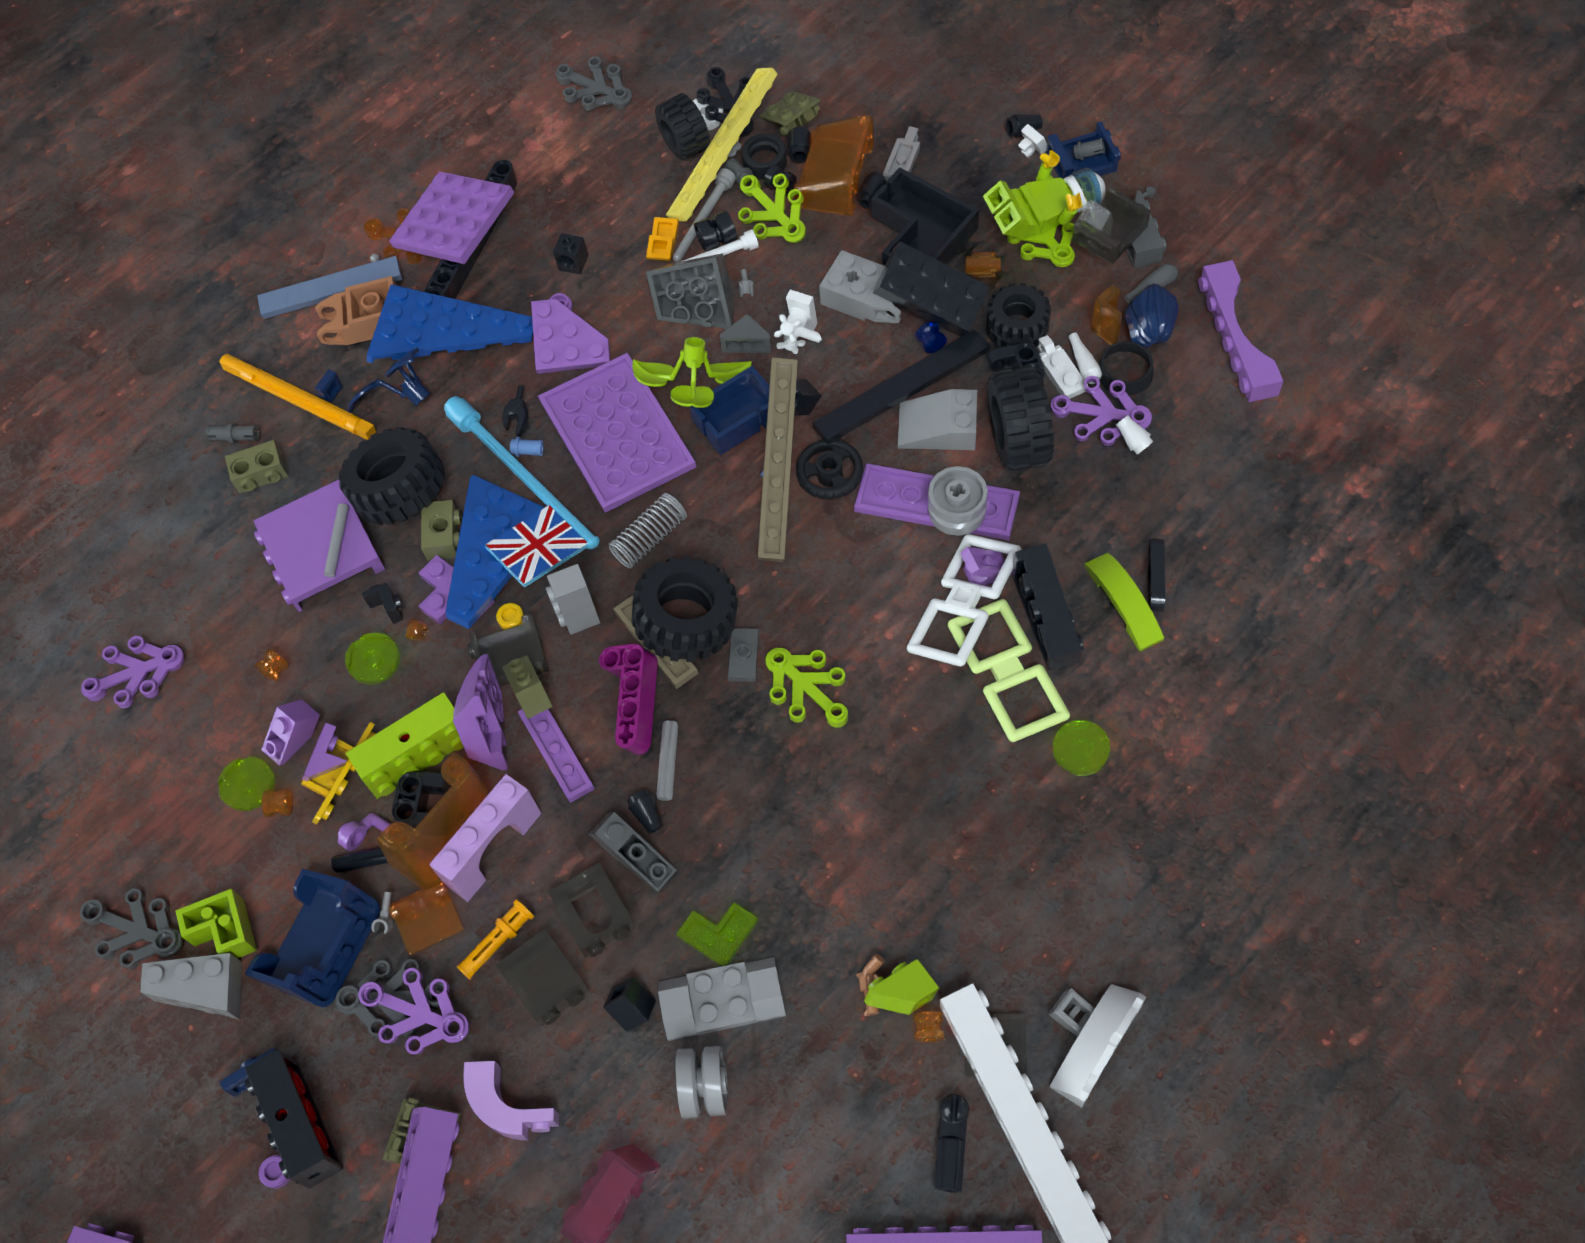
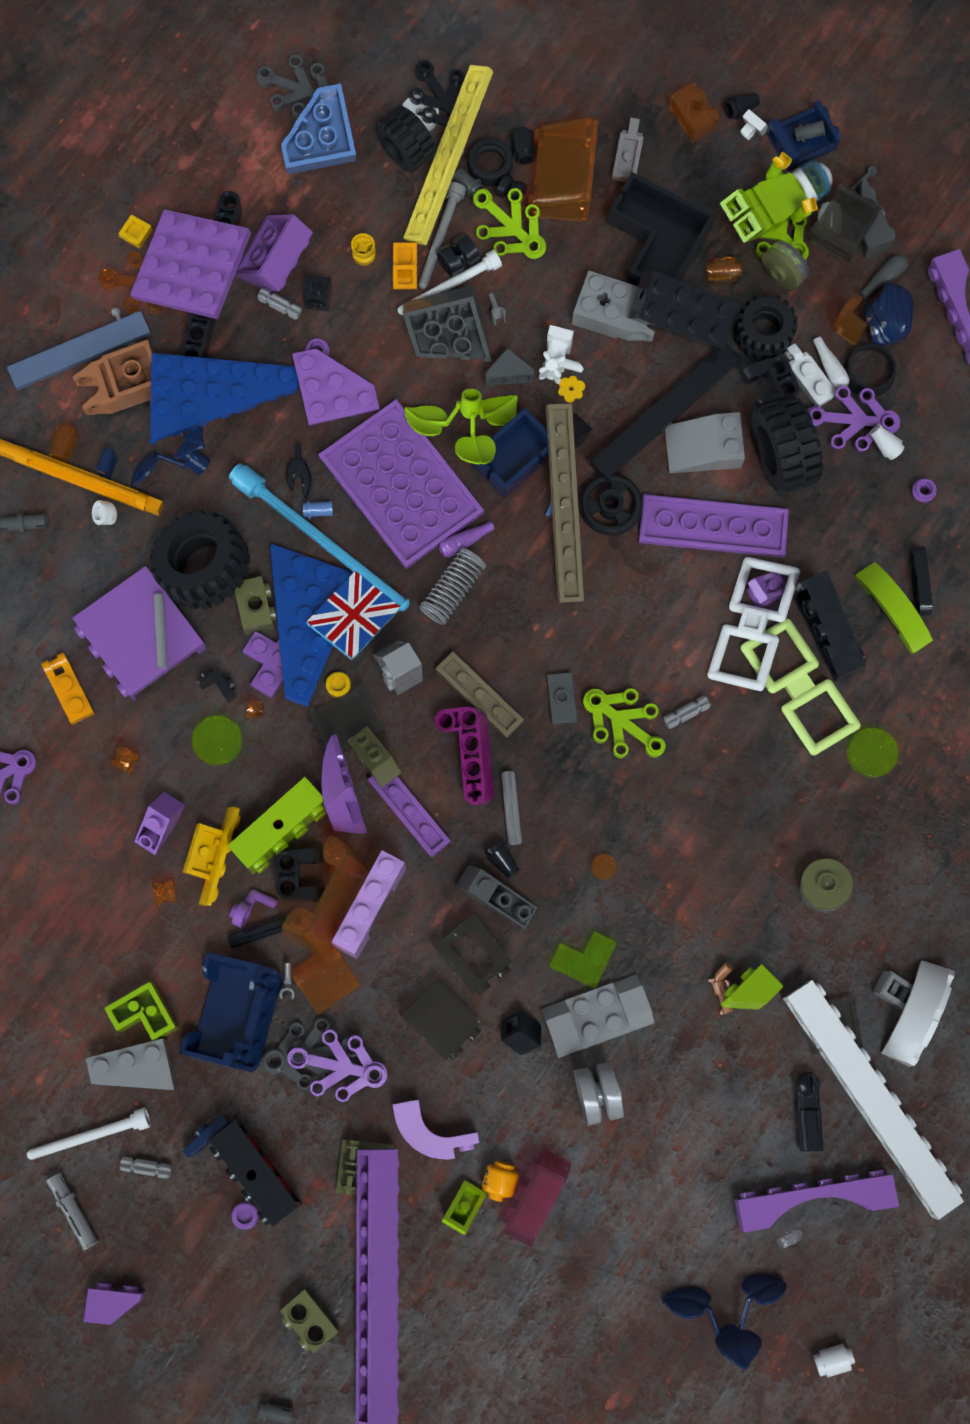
camera: 20 degrees left, 15 degrees up
dark grey plant [80,888,183,970] -> none
clear neon green tile [218,757,275,811] -> none
olive brick [225,440,288,493] -> none
medium lavender slope [302,723,347,781] -> none
light orange pin [456,899,535,980] -> none
black tyre [632,556,738,662] -> none
olive hinge [759,91,820,136] -> none
black brick [856,172,886,208] -> none
clear orange wheel [913,1011,945,1043] -> none
clear blue wheel [915,321,947,353] -> none
light grey wheel [928,466,988,536] -> none
clear tile [1077,199,1111,235] -> none
none -> white piece [27,1107,151,1160]
none -> light orange plate [41,652,95,725]
none -> light grey pin [46,1172,99,1251]
none -> clear orange brick [49,424,80,463]
none -> white tile [92,500,117,525]
none -> yellow plate [118,215,153,249]
none -> light grey axle [120,1156,172,1179]
none -> medium lavender slope [235,214,313,291]
none -> light grey axle [257,288,302,320]
none -> medium blue brick [281,84,356,175]
none -> yellow wheel [351,233,376,265]
none -> medium lavender piece [438,521,495,557]
none -> lime slope [442,1180,487,1235]
none -> light orange head [482,1160,519,1202]
none -> yellow plant [558,376,585,403]
none -> clear orange plate [591,854,617,880]
none -> light grey axle [664,696,711,729]
none -> clear orange brick [668,82,719,143]
none -> olive piece [762,241,810,290]
none -> olive piece [800,859,853,913]
none -> medium lavender plate [912,478,937,503]

